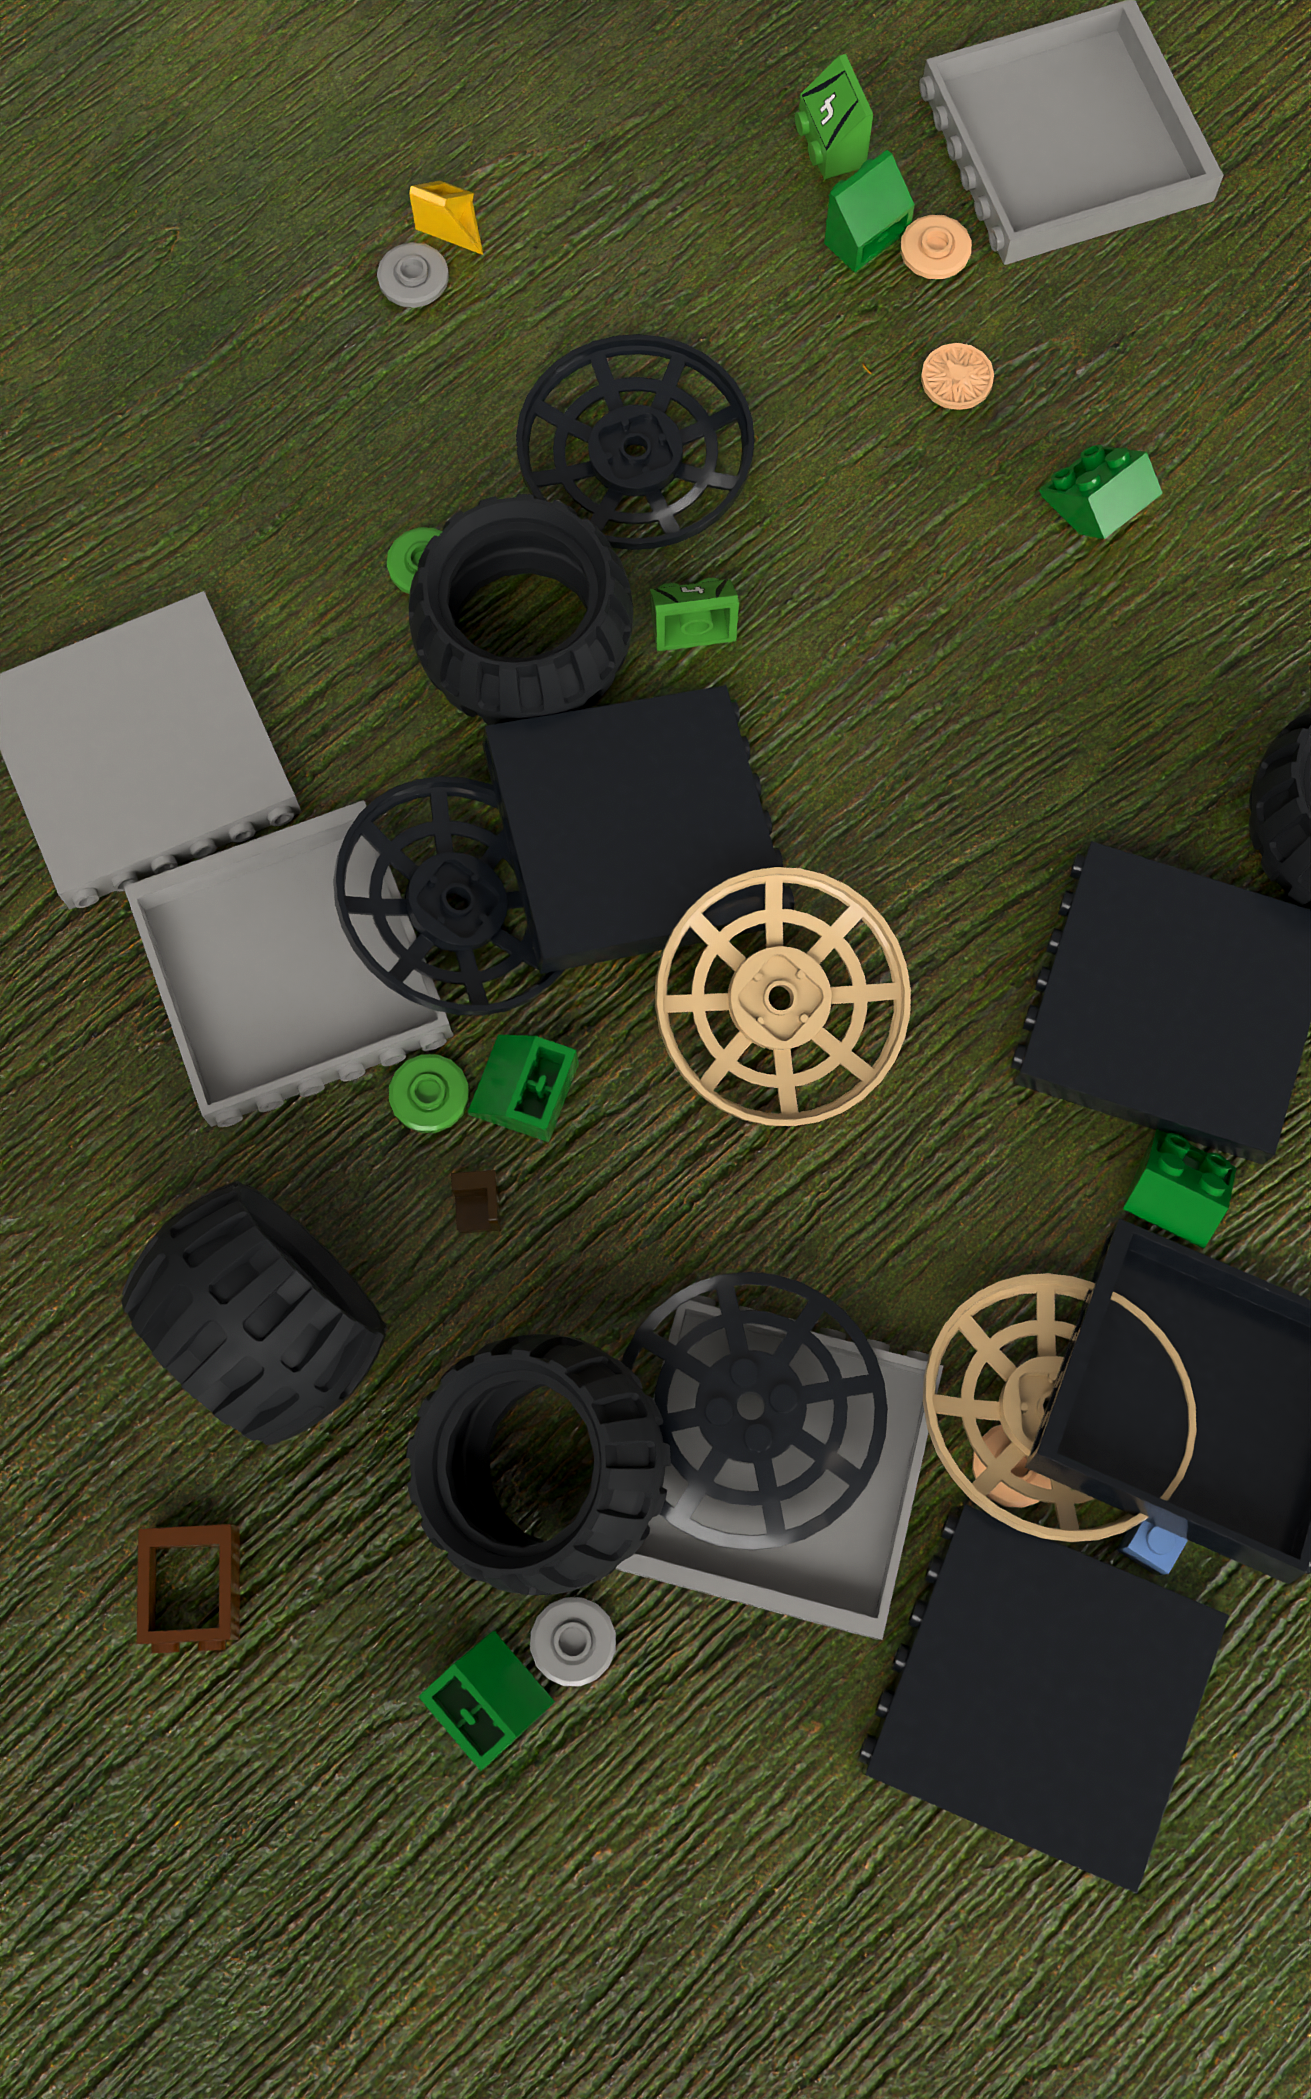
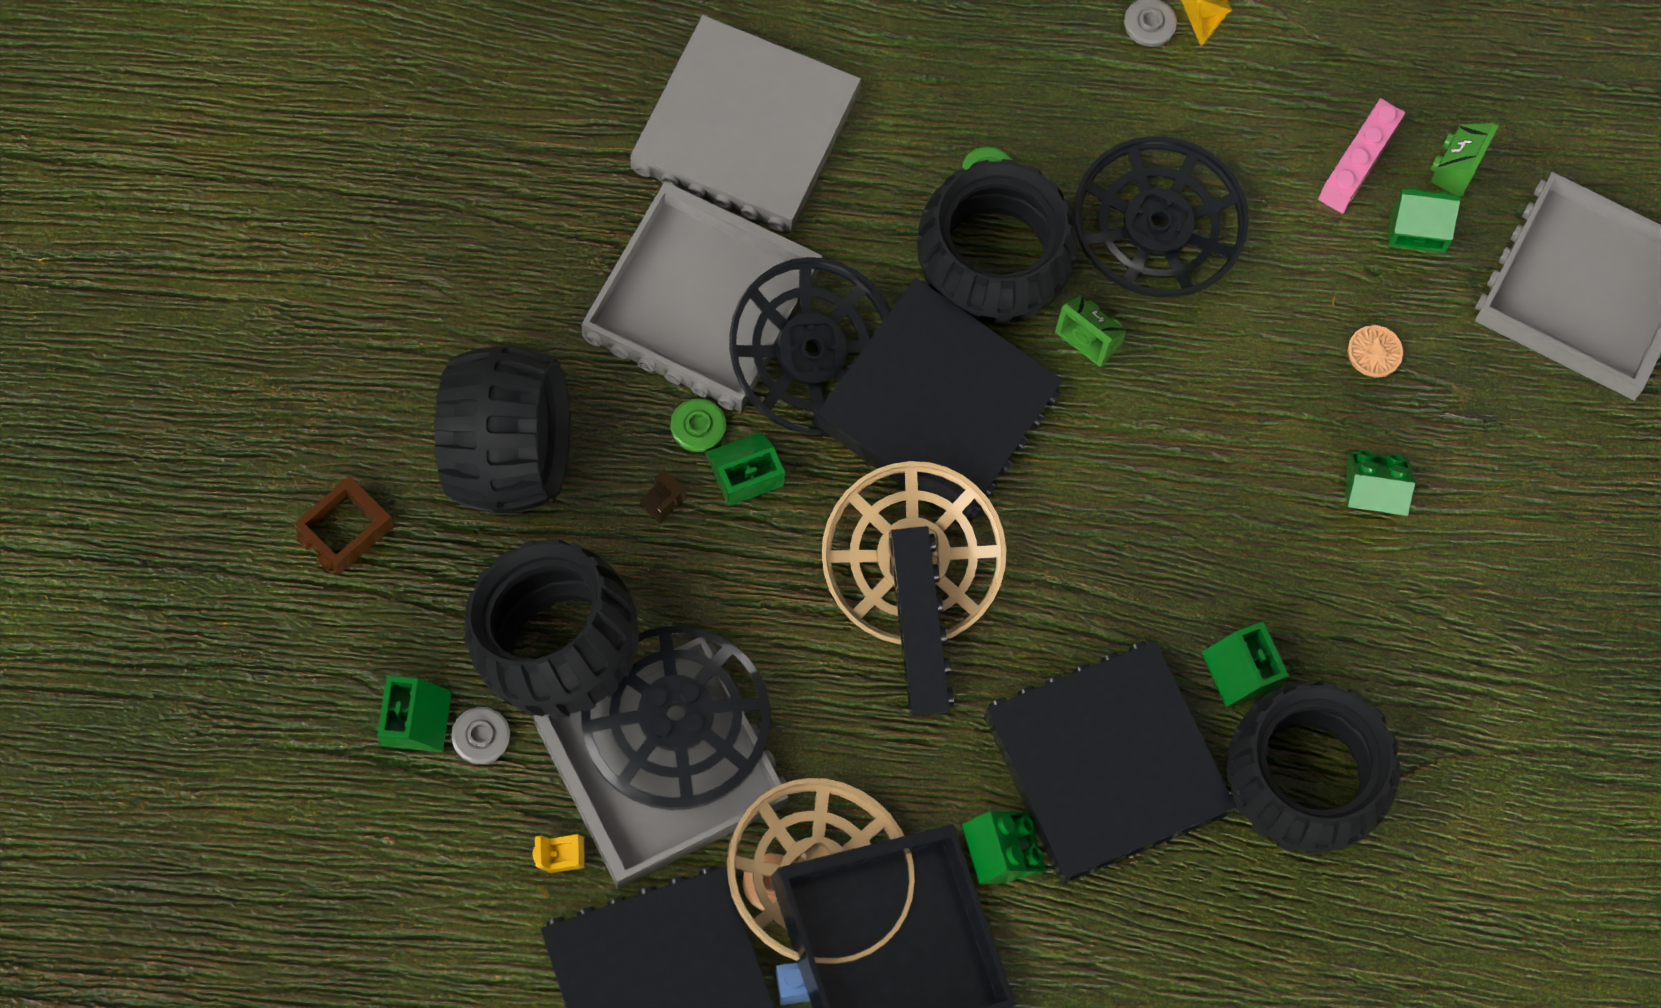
camera: 40 degrees right, 5 degrees down
light nougat wheel [900,215,972,279] -> none
none -> yellow bracket [533,834,585,873]
none -> black brick [888,526,954,717]
none -> green slope [1201,621,1289,709]
none -> bright pink brick [1318,98,1406,214]

